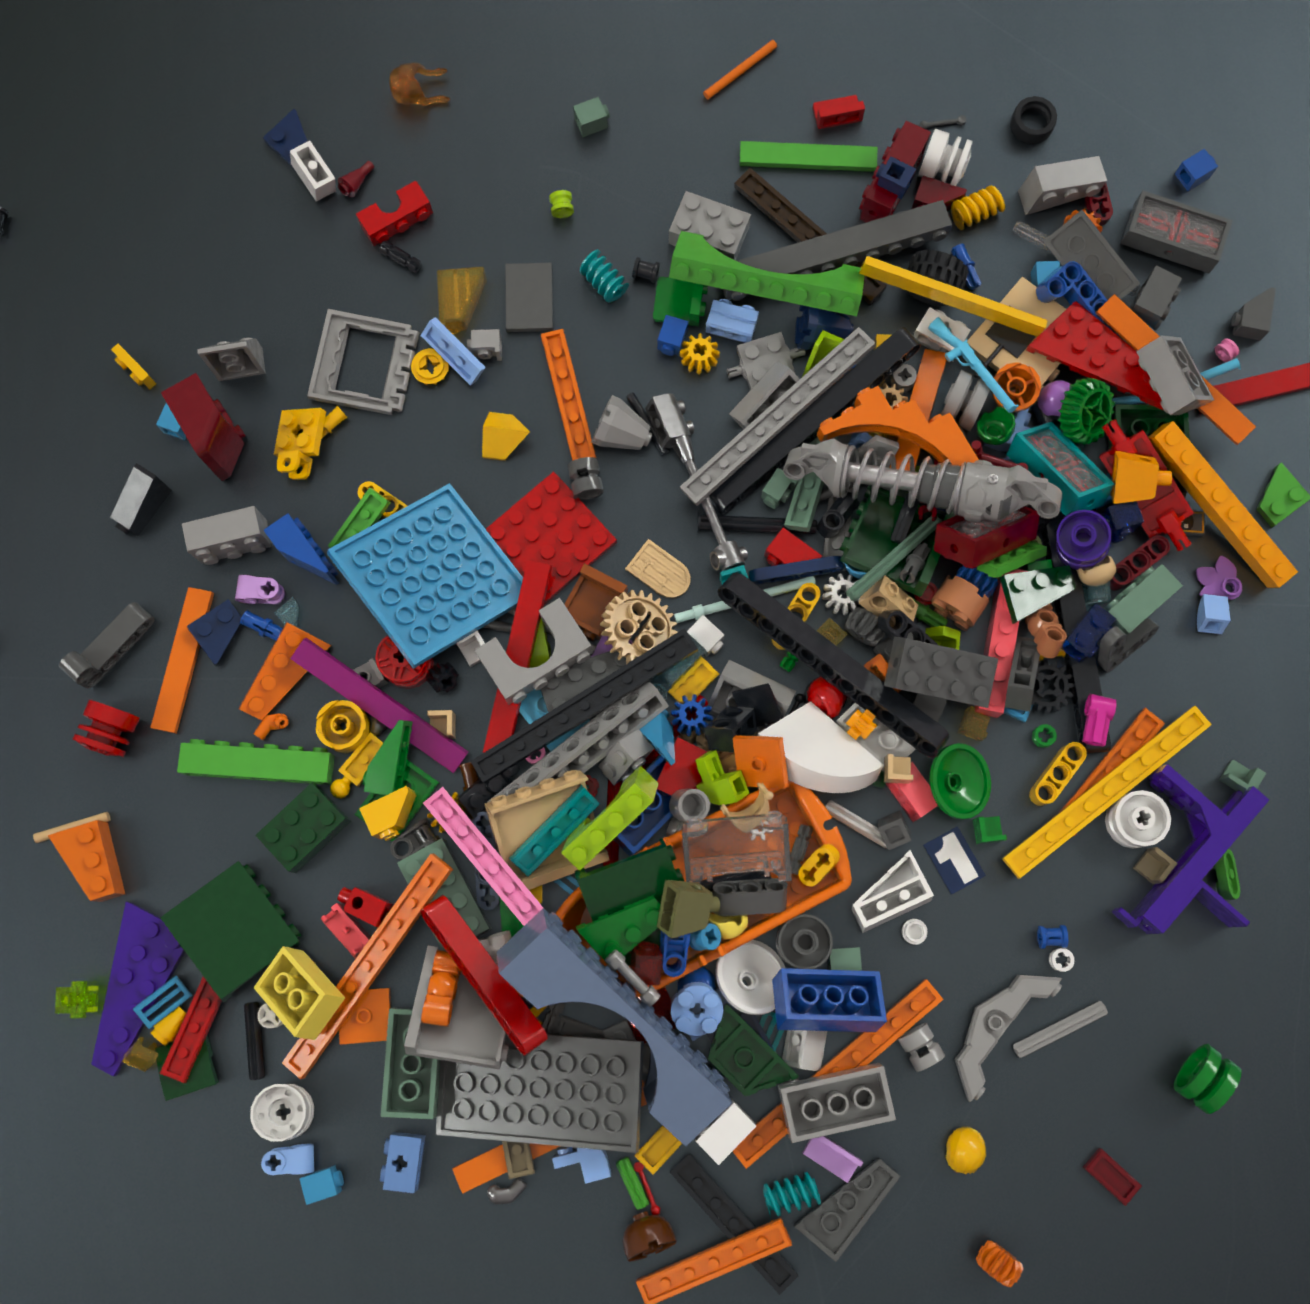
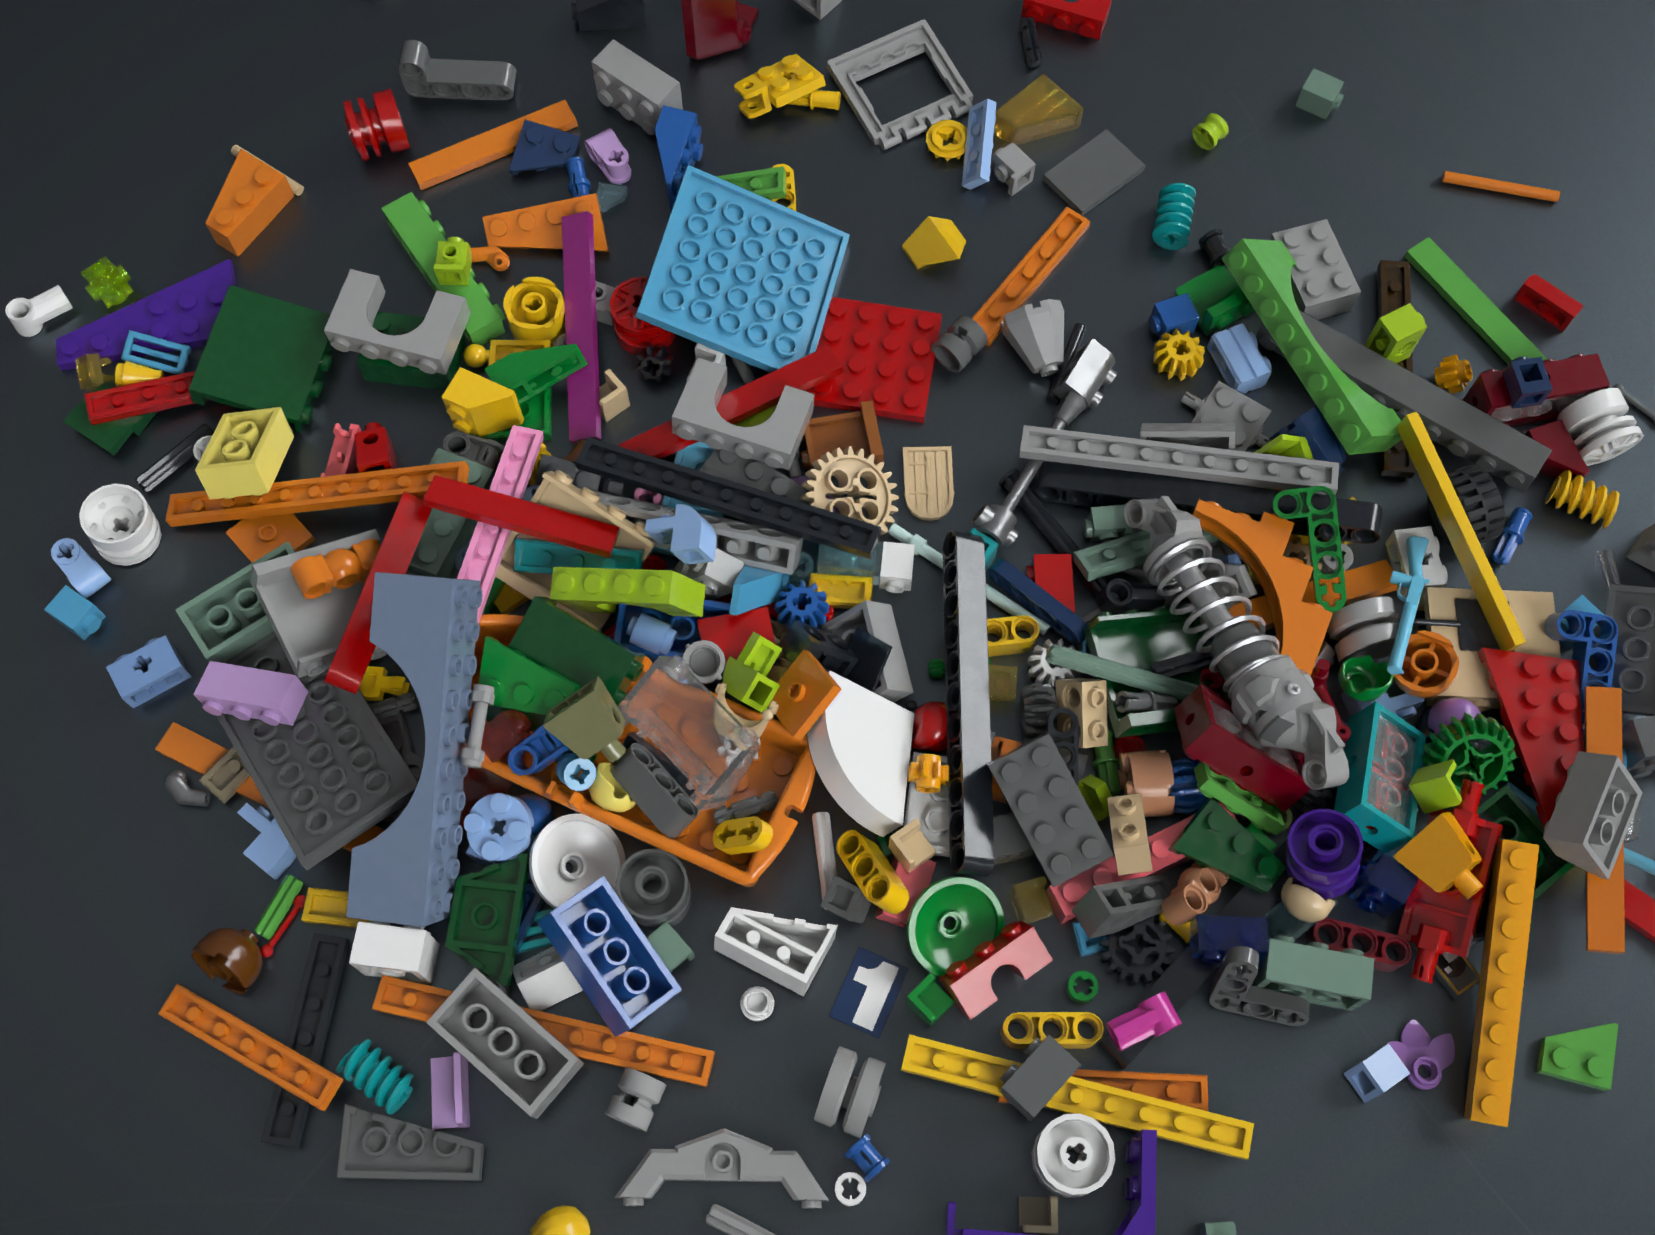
camera: 50 degrees right, 10 degrees down
none -> white piece [5,285,73,337]
none -> lavender brick [193,661,309,726]
none -> light grey arch [324,269,471,375]
none -> red tile [423,475,620,558]
none -> lime brick [433,237,473,286]
none -> medium blue brick [626,613,677,655]
none -> light blue brick [645,504,717,565]
none -> light grey wheel [814,1046,886,1138]
none -> yellow beam [836,829,909,915]
none -> arch [939,920,1053,1020]
none -> dark grey brick [999,1035,1081,1121]
none -> tan brick [1107,793,1153,875]
none -> green beam [1272,486,1347,612]
none -> lime brick [1364,303,1428,364]
none -> lime panel [1409,759,1462,814]
none -> light orange gear [1434,354,1473,394]

